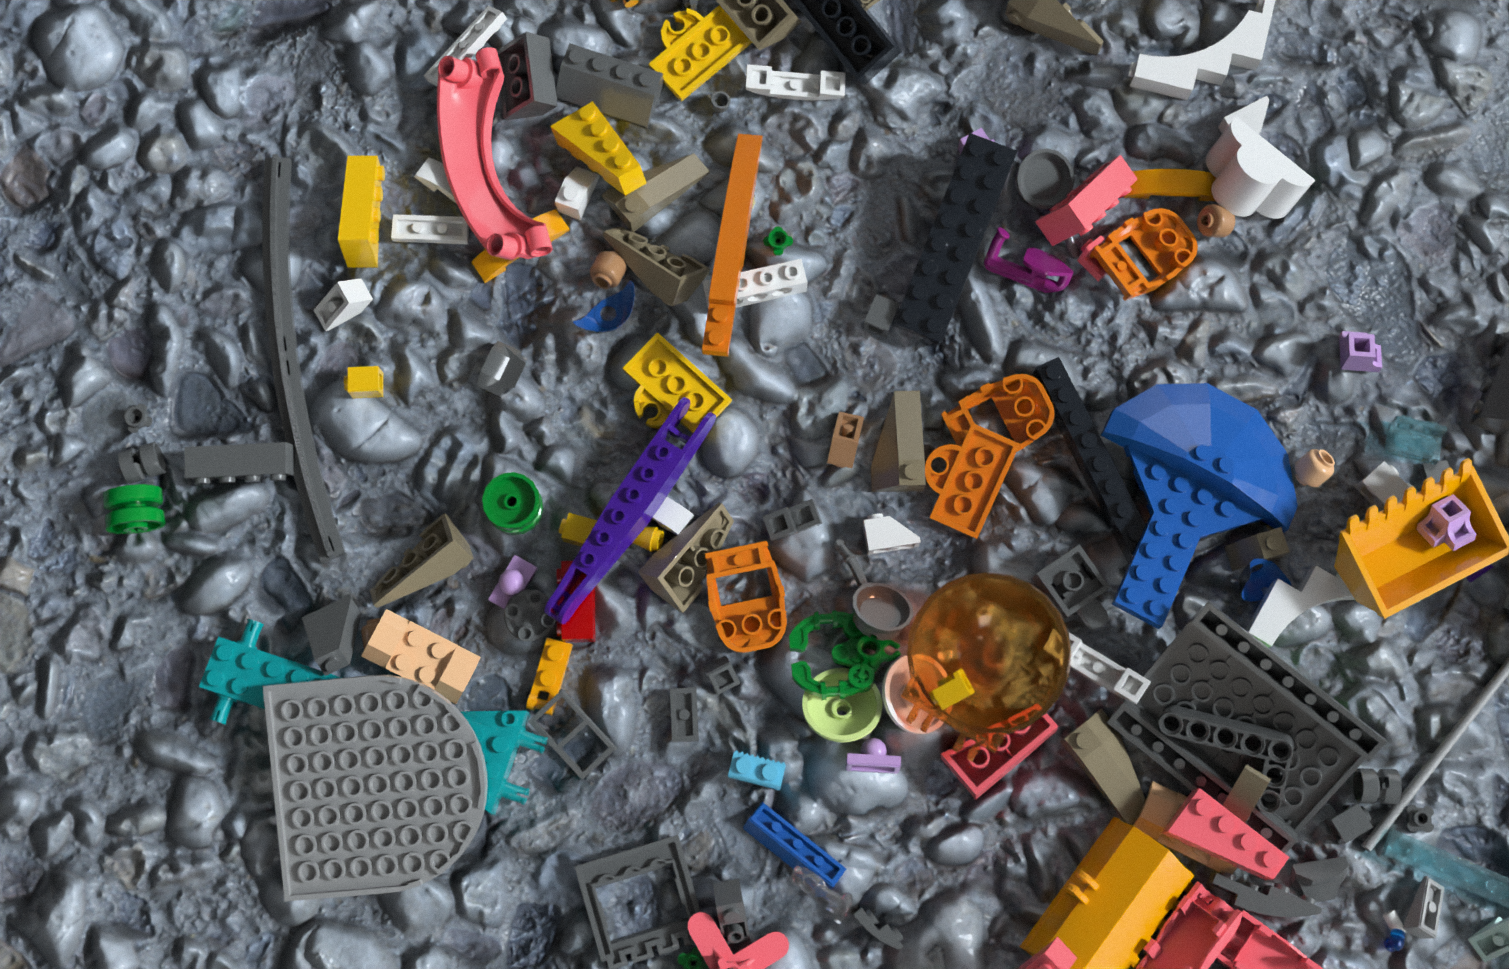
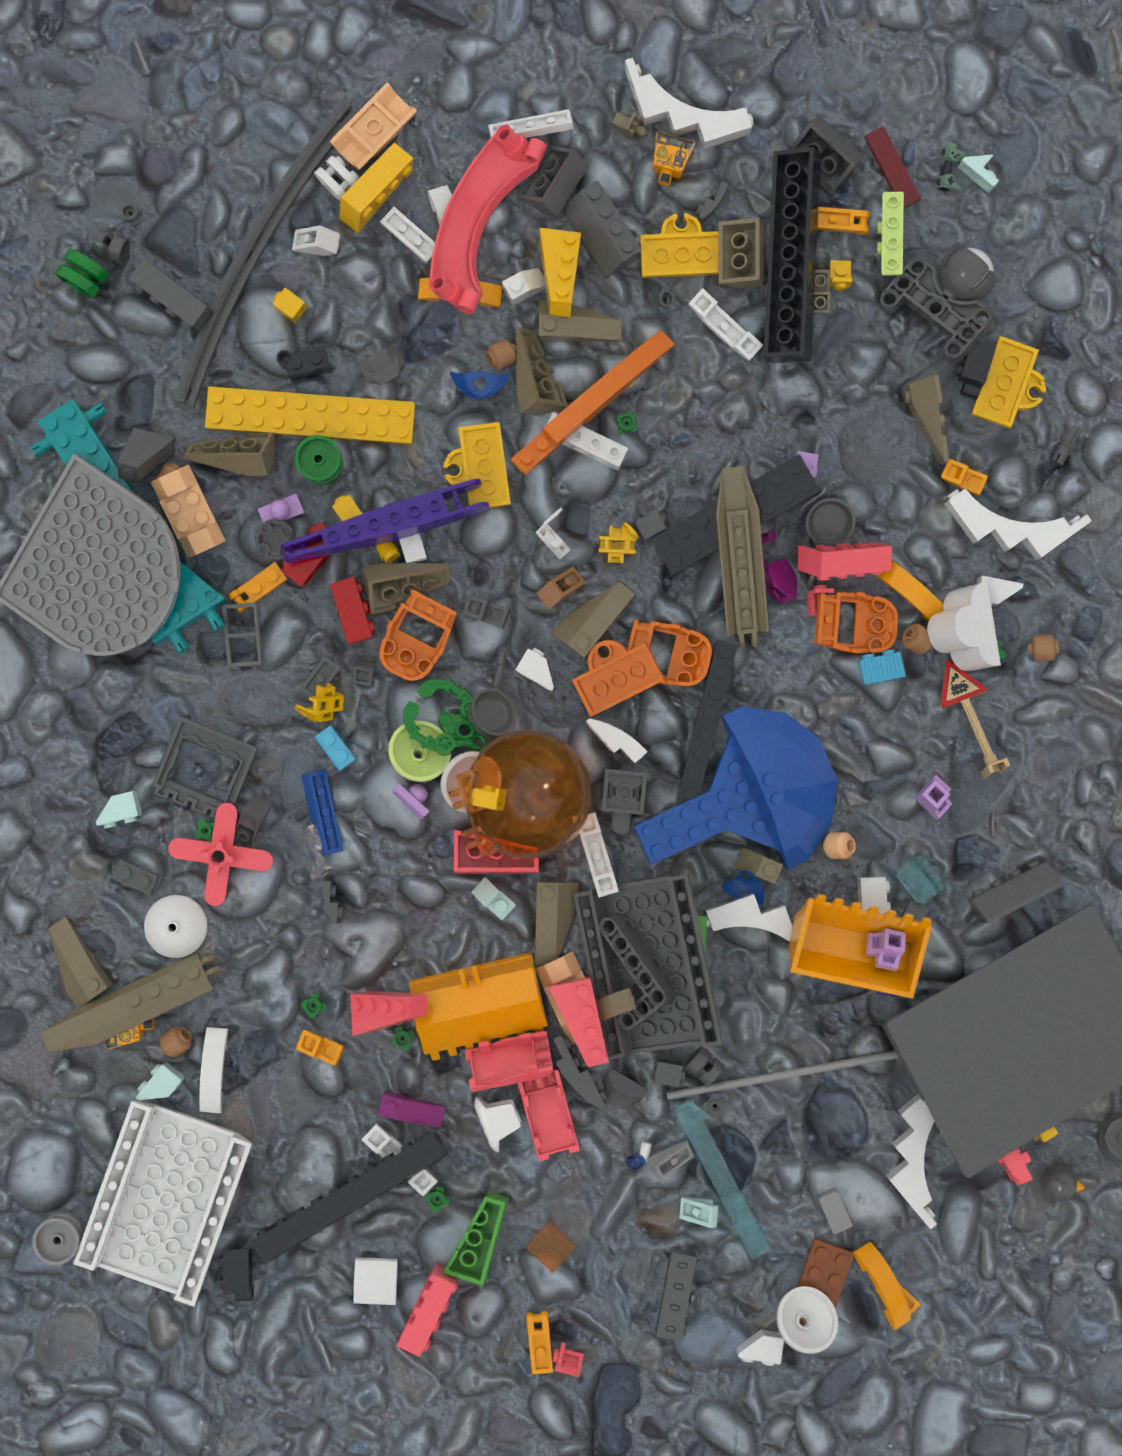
camera: 35 degrees right, 10 degrees up
none -> yellow plate [205,386,416,445]
none -> black hinge [276,346,332,382]
none -> yellow piece [294,683,344,723]
none -> white brick [314,156,359,202]
none -> light nougat piece [330,82,417,171]
none -> red brick [330,576,376,645]
none -> light aqua slope [471,877,516,920]
none -> white piece [536,508,570,559]
none -> white slope [586,718,647,764]
none -> yellow piece [599,522,639,563]
none -> dark tan hinge [716,466,769,649]
none -> medium azure brick [857,649,906,686]
none -> tan piece [940,660,1010,780]
none -> light orange slope [941,458,988,497]
none -> medium nougat head [1028,634,1059,662]

